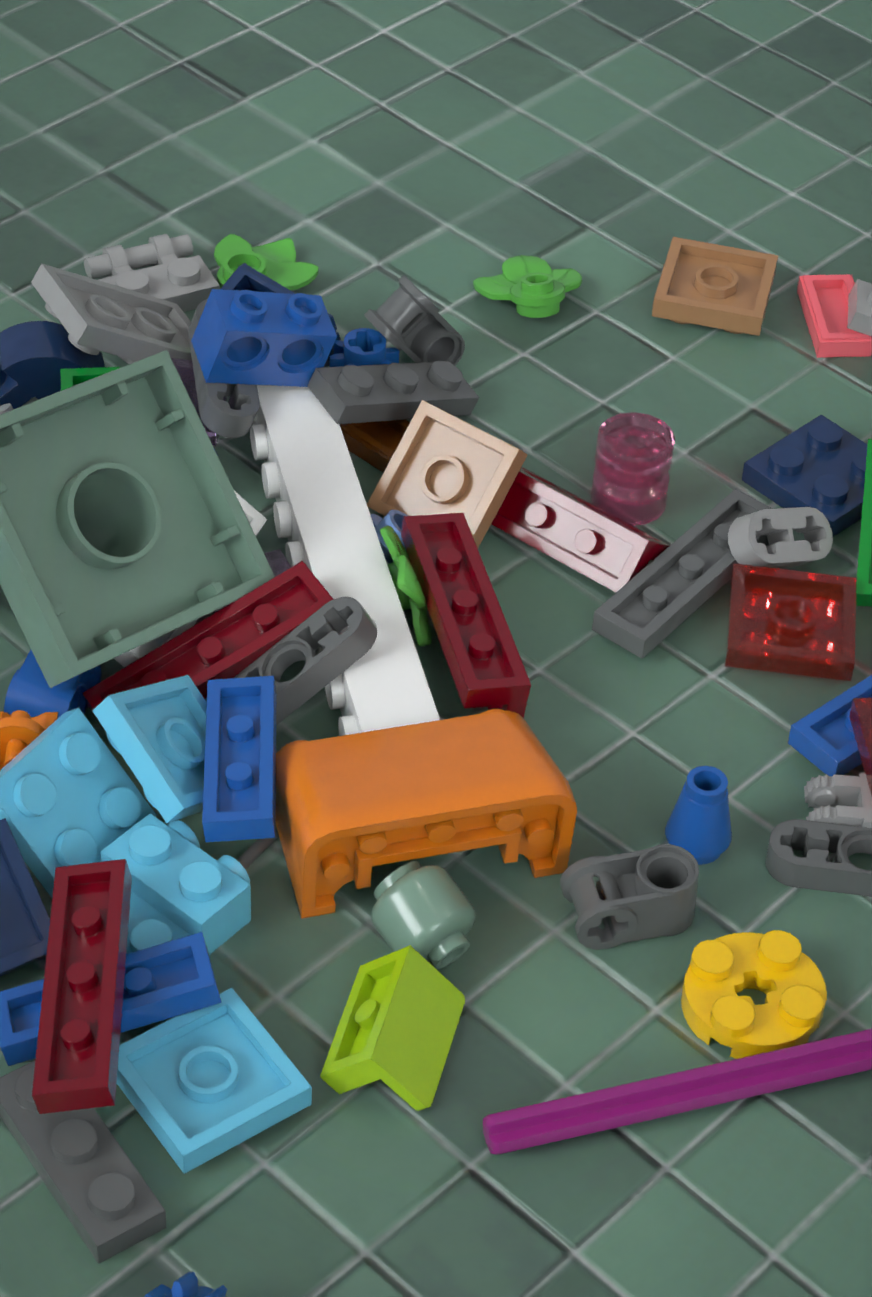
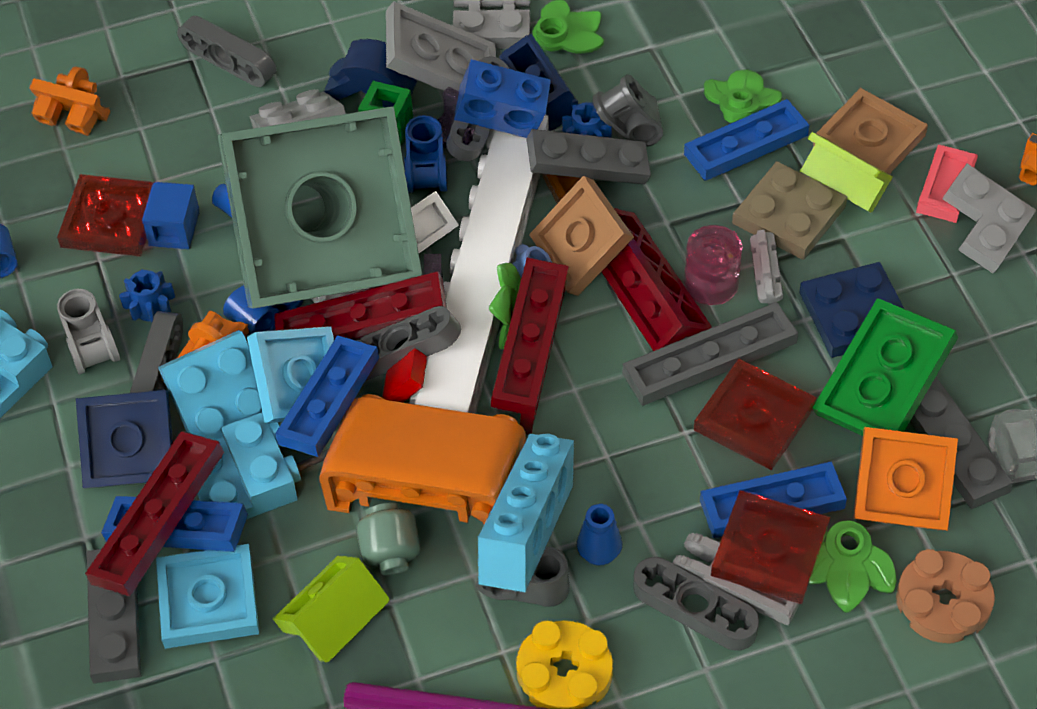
camera: 30 degrees right, 10 degrees up
light grey beam [728,507,833,569] -> none
none -> red tile [382,348,427,403]
none -> medium azure brick [478,434,574,592]
none -> blue plate [684,99,810,181]
none -> dark tan plate [732,161,848,260]
none -> light grey axle [750,229,783,305]
none -> lime panel [800,132,893,213]

